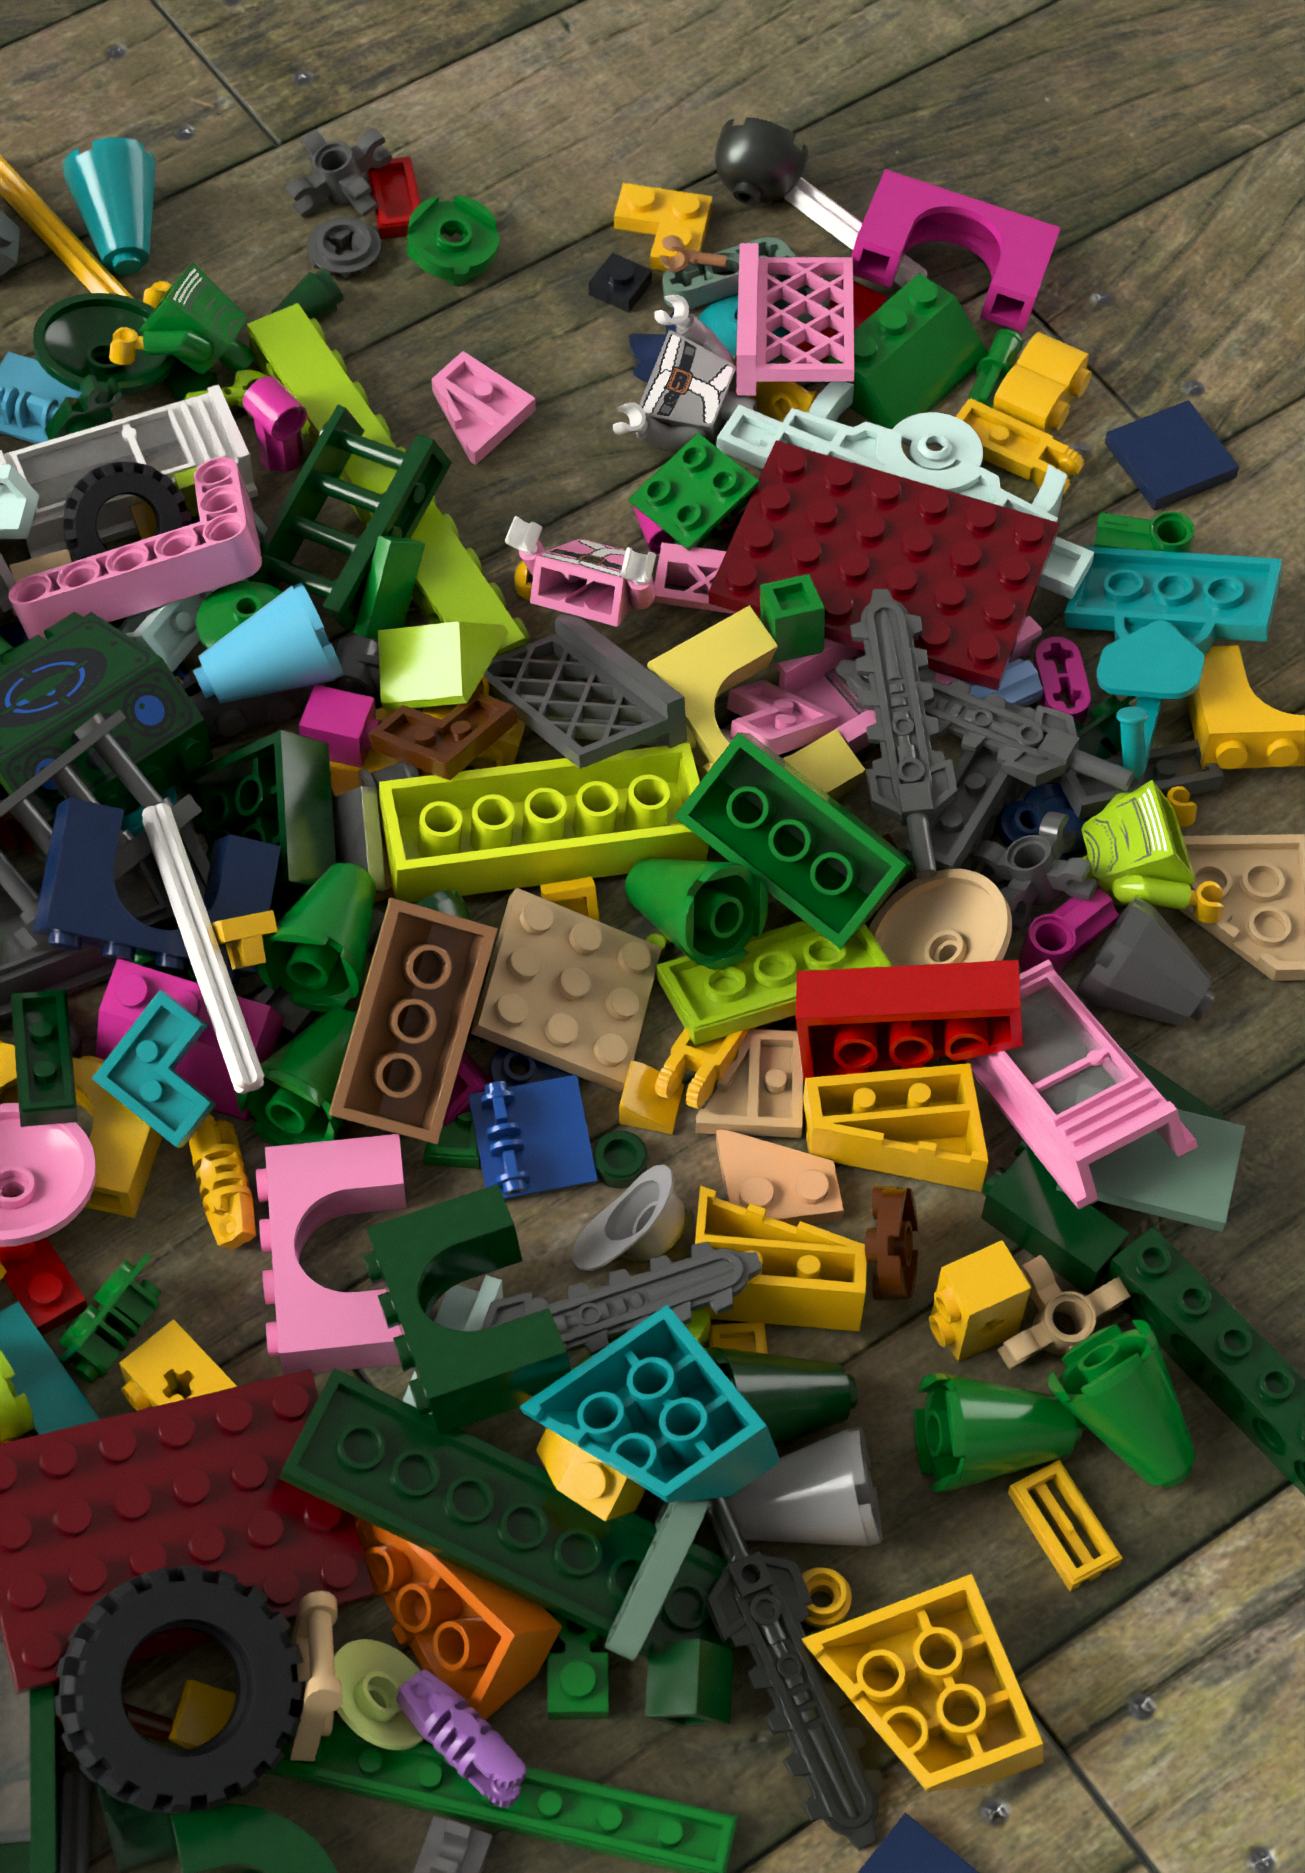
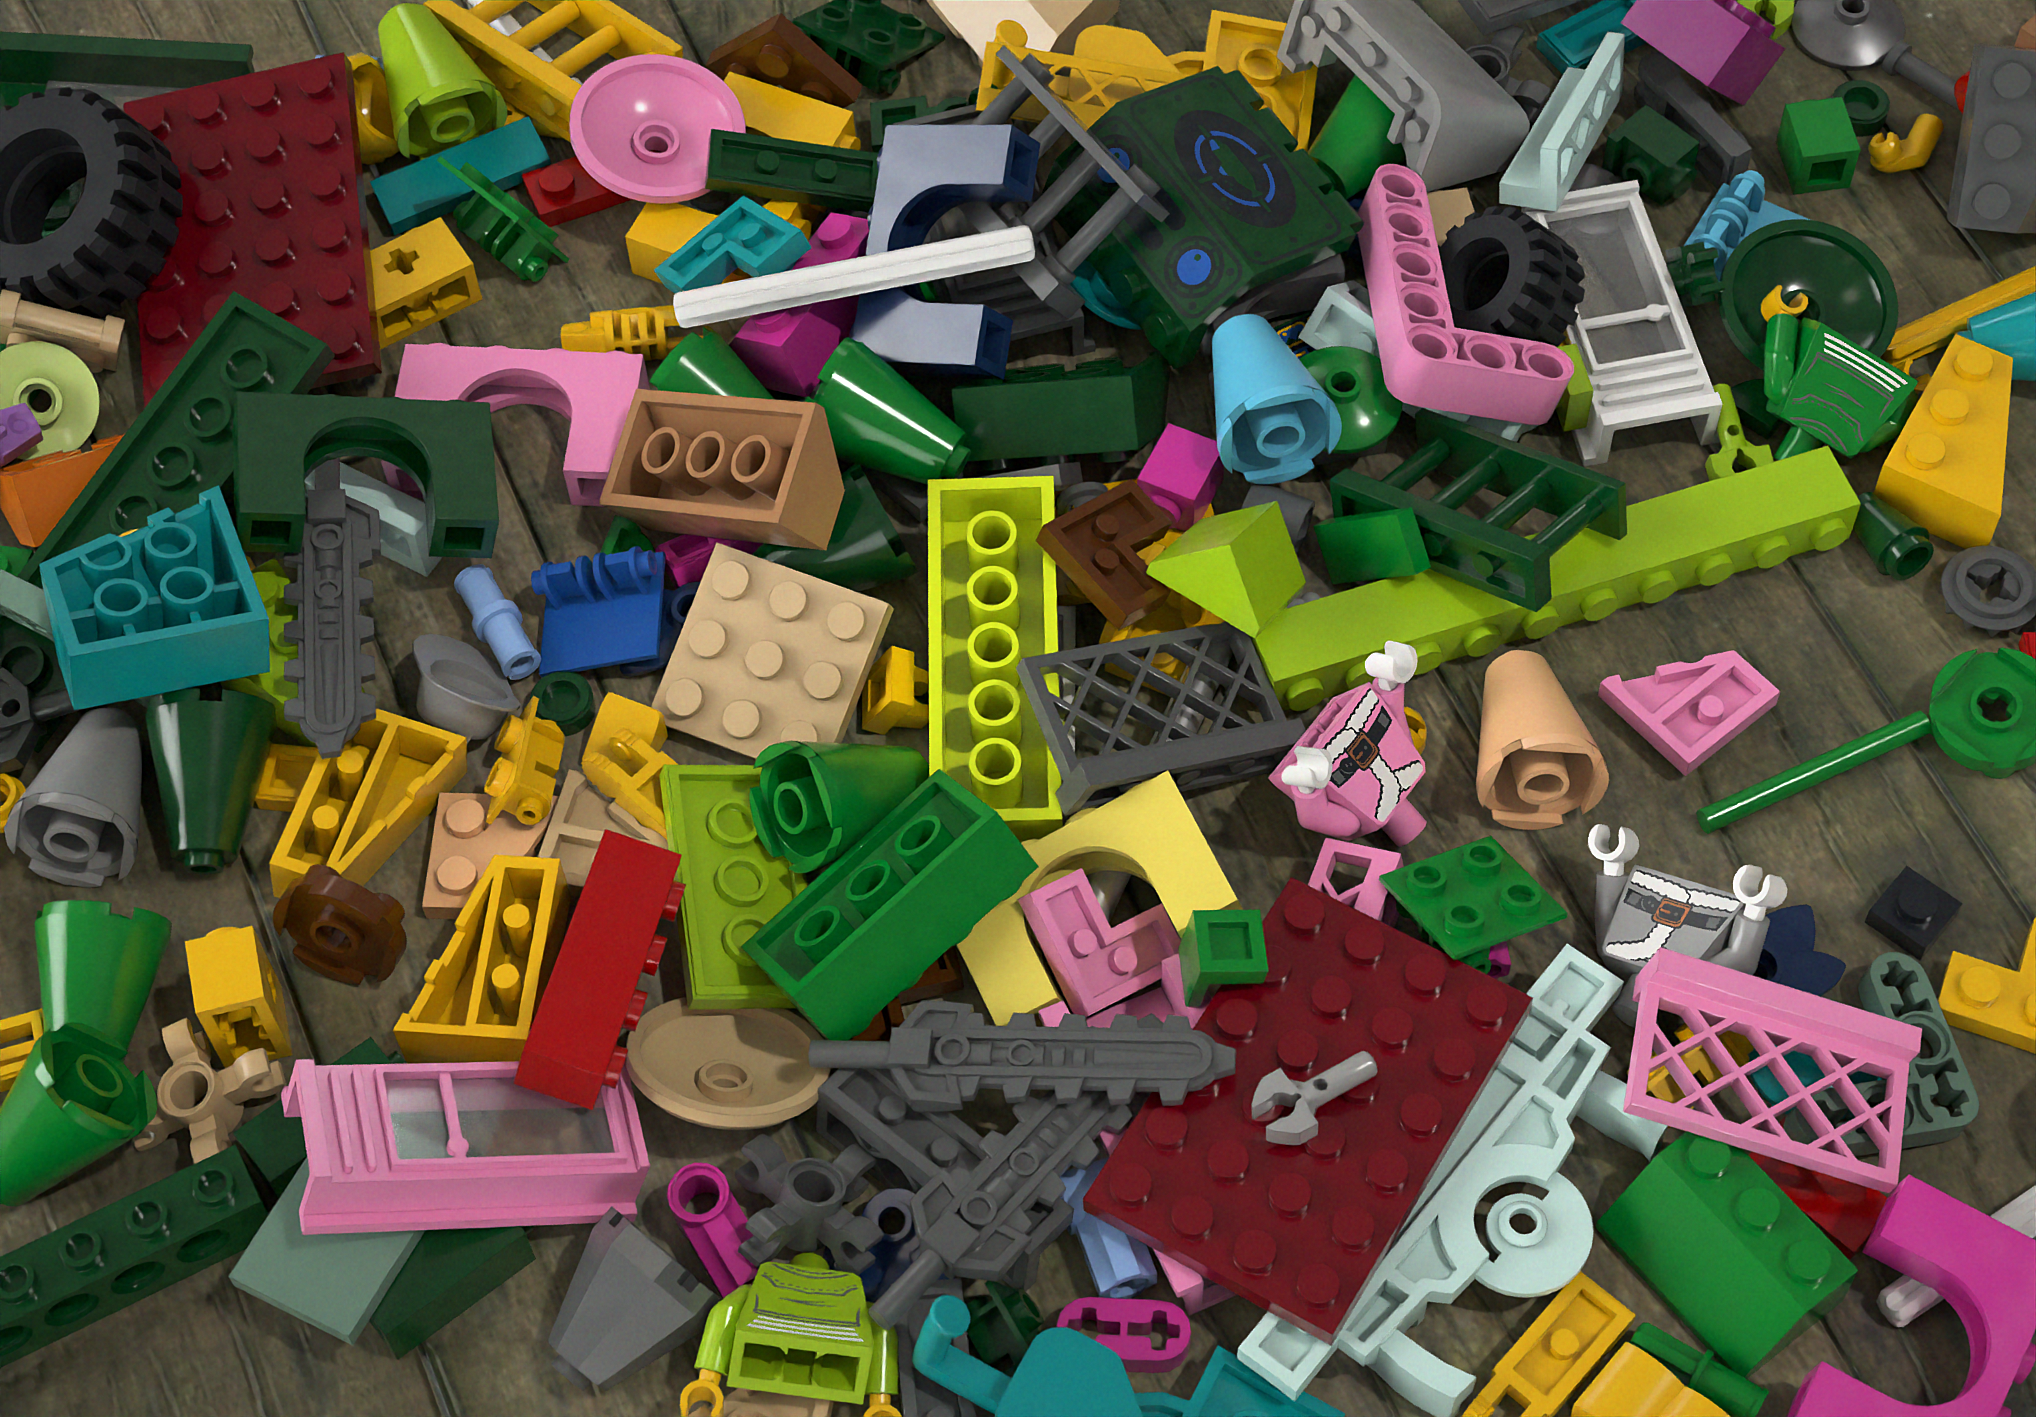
camera: 105 degrees right, 0 degrees up
yellow tile [211,910,277,970] -> none
dark pink piece [243,376,307,473] -> none
medium nougat hand [660,235,727,272] -> none
none -> light blue pin [454,564,541,680]
none -> yellow hinge [484,696,565,825]
none -> light grey bar [1252,1051,1378,1145]
none -> light nougat cone [1476,650,1609,830]
none -> green bar [1696,710,1931,834]
none -> yellow wedge [1874,334,2013,549]

